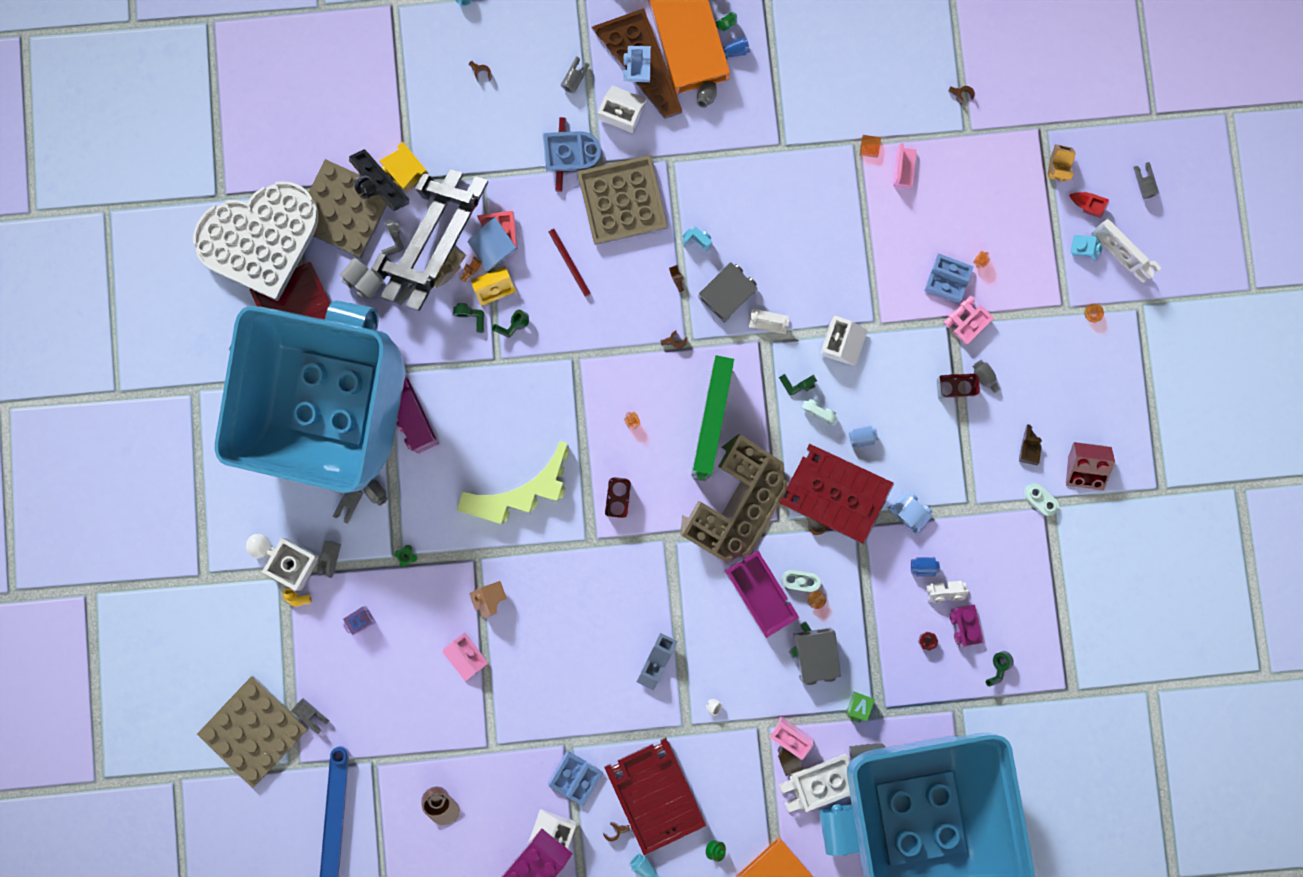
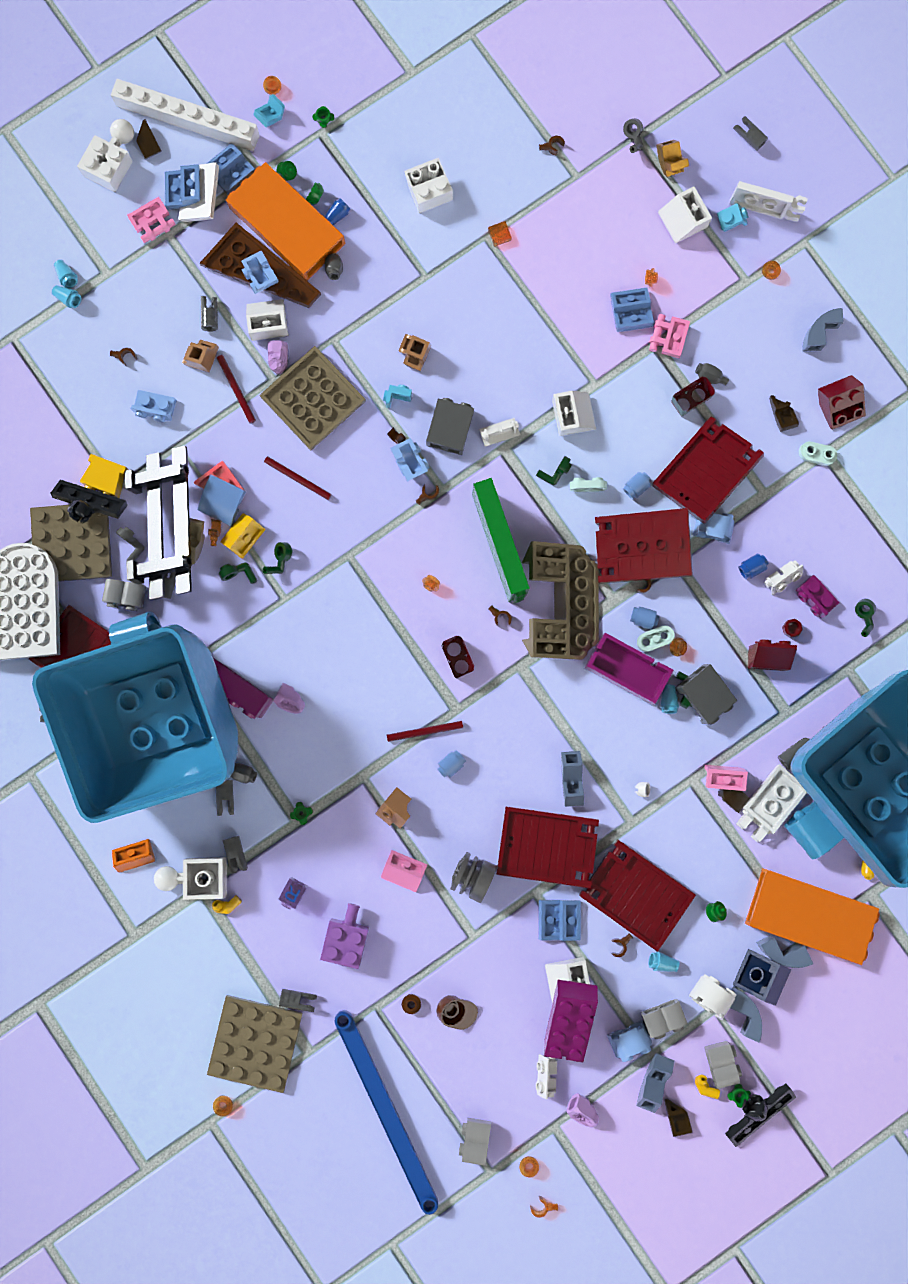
camera: 30 degrees left, 0 degrees up
yellowish green arch [457,441,570,525] -> none
medium blue tile [542,131,601,172] -> none
bright green brick [846,691,875,723] -> none
bright pink panel [893,143,917,188] -> none
red plate [1069,192,1109,218] -> none
none -> orange slope [111,839,155,873]
none -> light blue bracket [130,390,176,422]
none -> medium nougat brick [182,339,219,373]
none -> clear orange plate [213,1095,233,1116]
none -> lavender rock [268,341,288,375]
none -> lavender rock [273,683,305,714]
none -> medium lavender brick [320,903,369,969]
none -> dark red bar [386,721,463,742]
none -> light blue cylinder [390,438,430,482]
none -> medium nougat brick [398,333,432,372]
none -> reddish brown plate [401,994,421,1014]
none -> white slope [404,157,453,214]
none -> medium blue brick [437,750,466,778]
none -> flat silver wheel [450,852,497,903]
none -> reddish brown piece [488,605,512,626]
none -> dark red door [496,806,599,889]
none -> dark grey plate [623,118,643,153]
none -> medium blue brick [630,606,660,629]
none -> dark red door [652,416,764,524]
none -> white slope [658,186,712,244]
none -> medium azure cone [660,685,679,714]
none -> dark red slope [748,639,797,671]
none -> sand blue brick [802,308,844,352]

